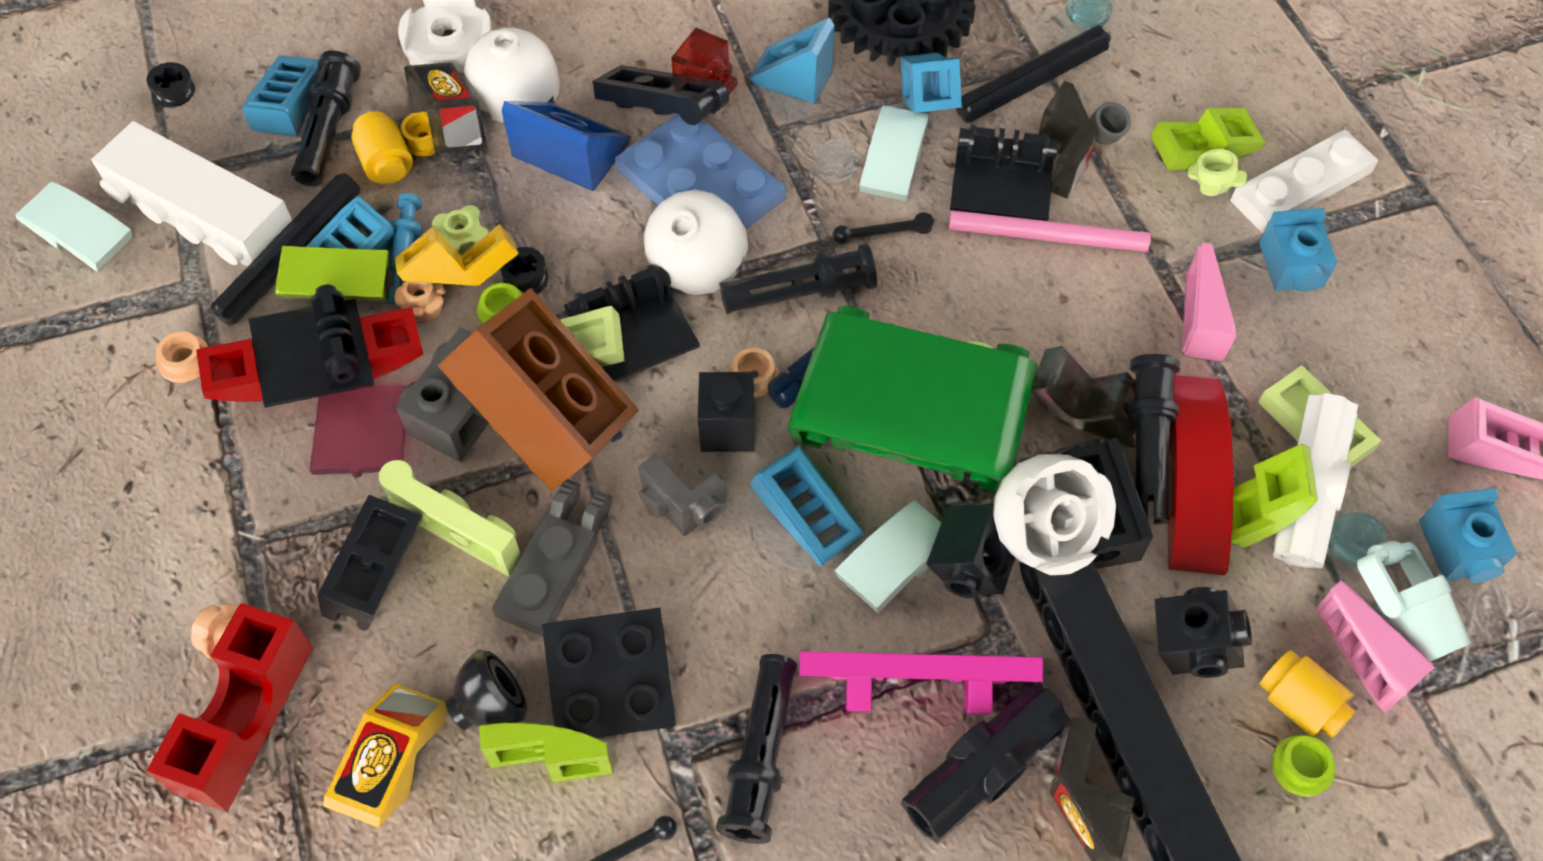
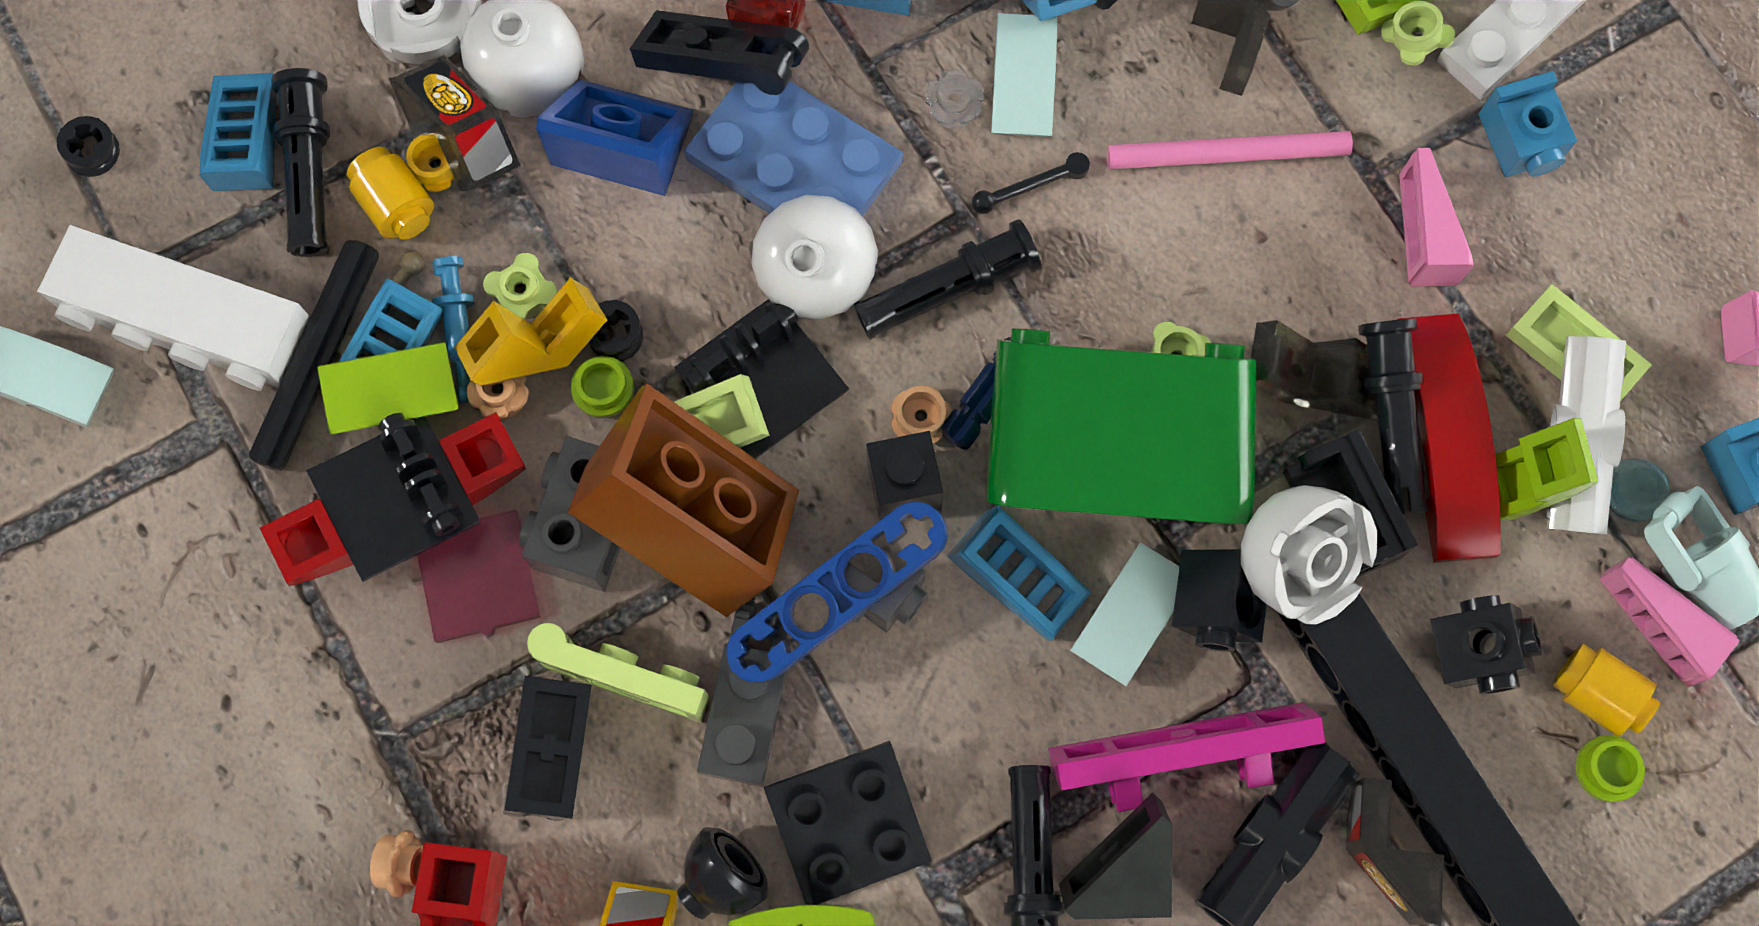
camera: 10 degrees left, 15 degrees up
light nougat plate [156,331,208,383] -> none
black hinge [950,124,1058,221] -> none
none -> blue beam [726,502,948,682]
none -> pearl dark grey slope [1059,792,1172,920]

